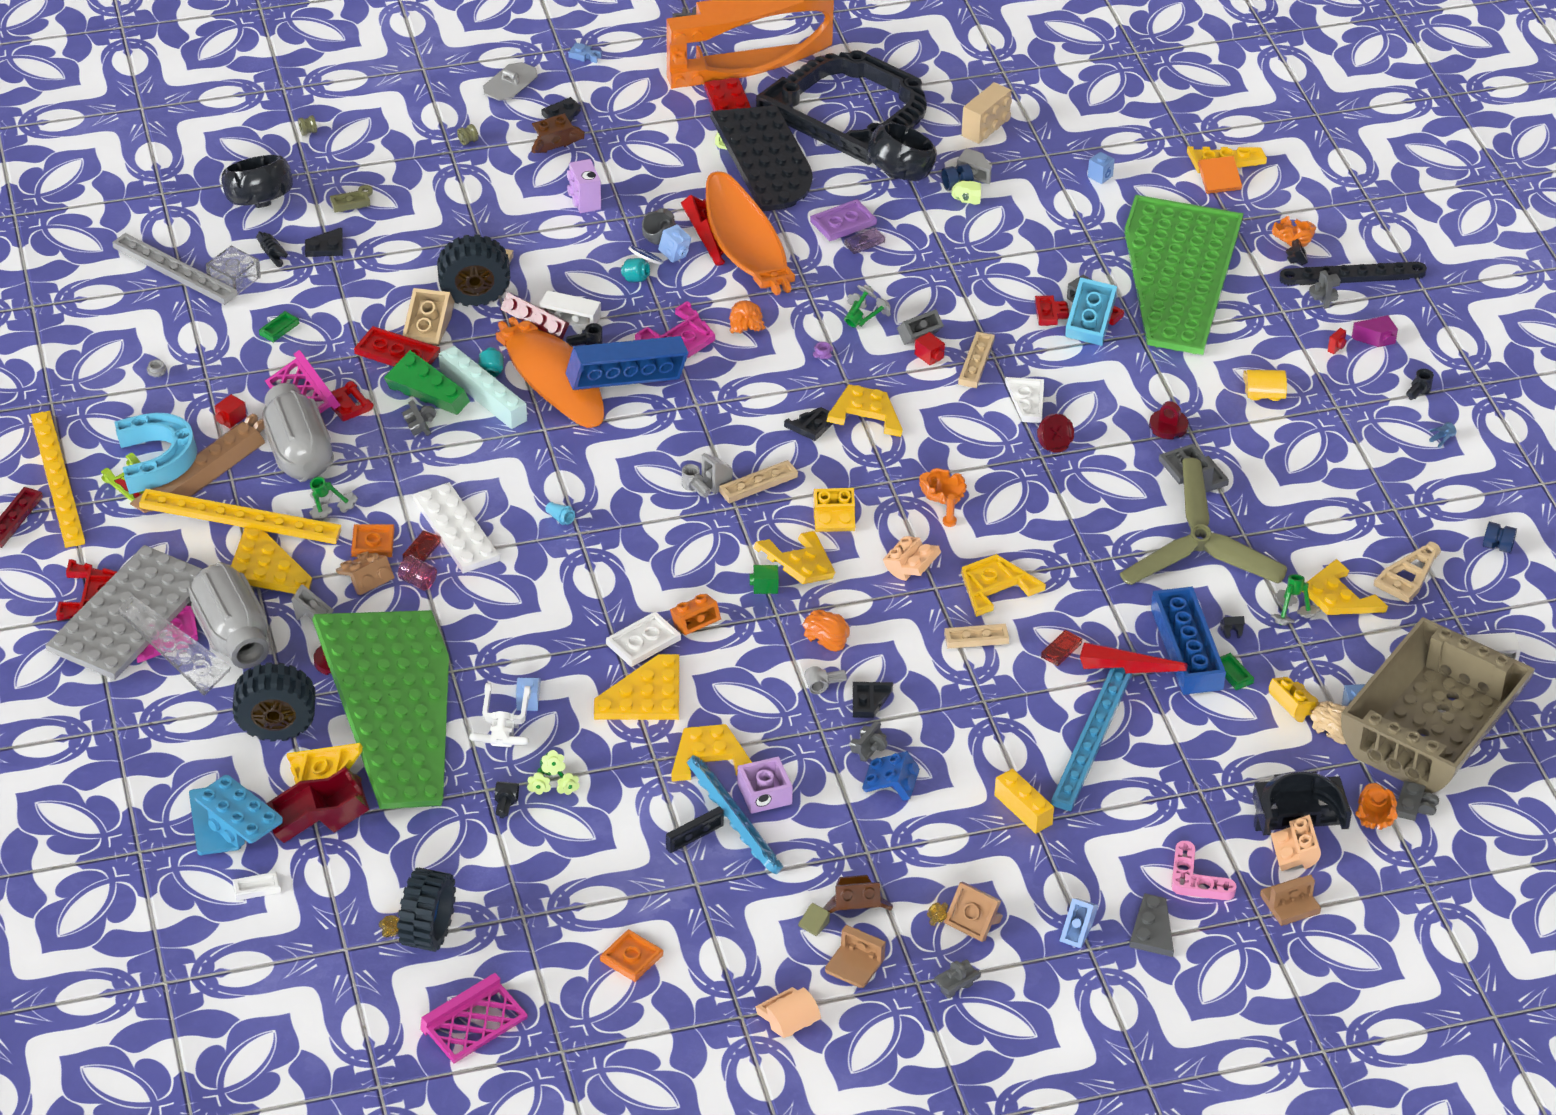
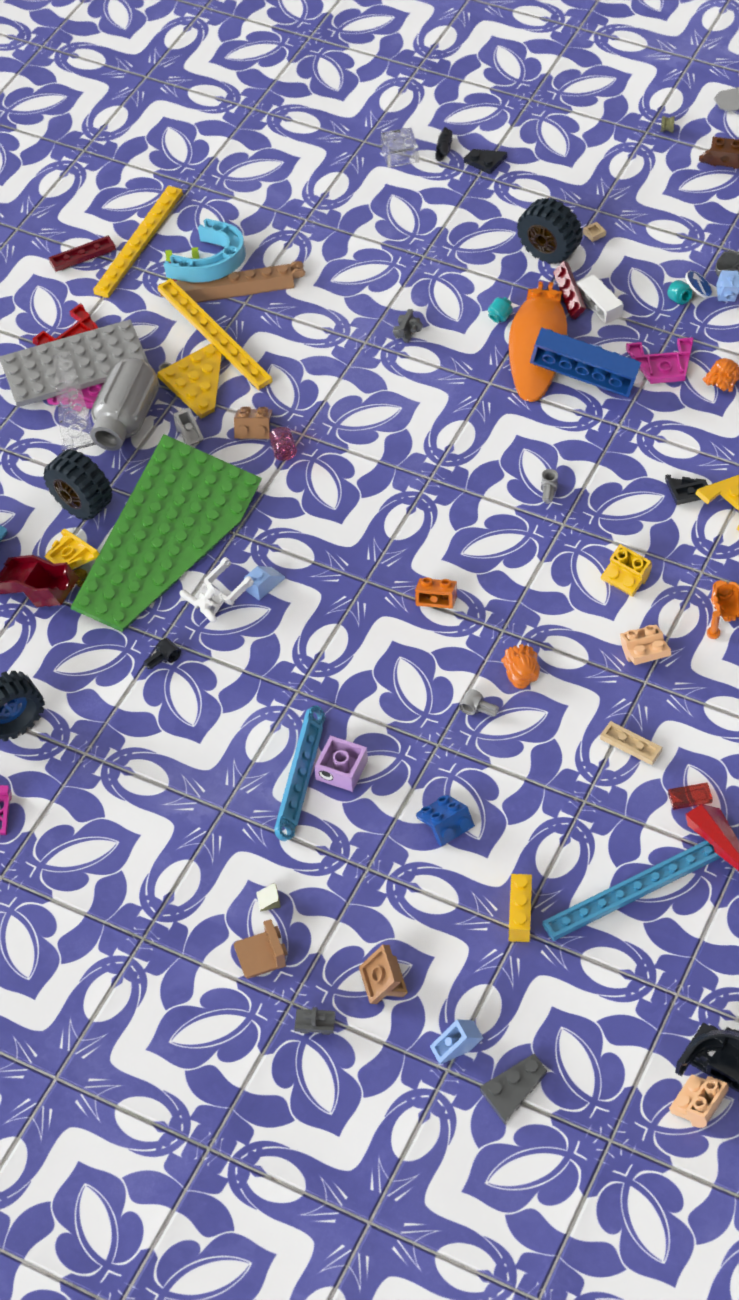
camera: 45 degrees right, 10 degrees up
light grey plate [112,233,237,305] -> none
light grey plate [147,360,167,377] -> none
red brick [215,394,247,429] -> none
black wheel [221,155,293,208] -> none
green tile [259,311,299,343] -> none
light grey piece [262,383,334,482] -> none
dark pink fence [265,350,340,413] -> none
olive wheel [298,115,317,136] -> none
plant [309,477,358,520] -> none
olive hinge [330,185,373,213] -> none
red plate [331,381,374,422] -> none
orange tile [351,524,395,557] -> none
red plate [354,326,440,367] -> none
green wedge [384,350,470,415] -> none
clear red tile [402,530,441,566] -> none
tan slope [403,288,454,346] -> none
white plate [413,482,500,573] -> none
light aqua brick [439,346,527,429] -> none
yellowish green plant [527,750,580,795] -> none
medium azure cone [546,502,575,525] -> none
black axle [566,323,603,346] -> none
lavender brick [567,159,601,213] -> none
yellow plate [594,654,679,720] -> none
orange tile [600,929,663,982] -> none
white plate [606,612,681,667] -> none
black tile [666,806,724,853] -> none
yellow wing [671,724,752,782] -> none
light grey slope [701,453,733,494] -> none
tan plate [719,460,798,503] -> none
green brick [749,565,779,594] -> none
yellow wing [753,531,836,584] -> none
light nougat brick [755,987,821,1038] -> none
reddish brown piece [823,875,893,914] -> none
dark grey hips [849,721,888,762] -> none
black wing [852,682,893,718] -> none
clear yellow plate [927,902,948,926] -> none
yellow wing [961,554,1046,617] -> none
bright pink beam [1171,841,1236,900] -> none
medium nougat bracket [1260,875,1321,926] -> none

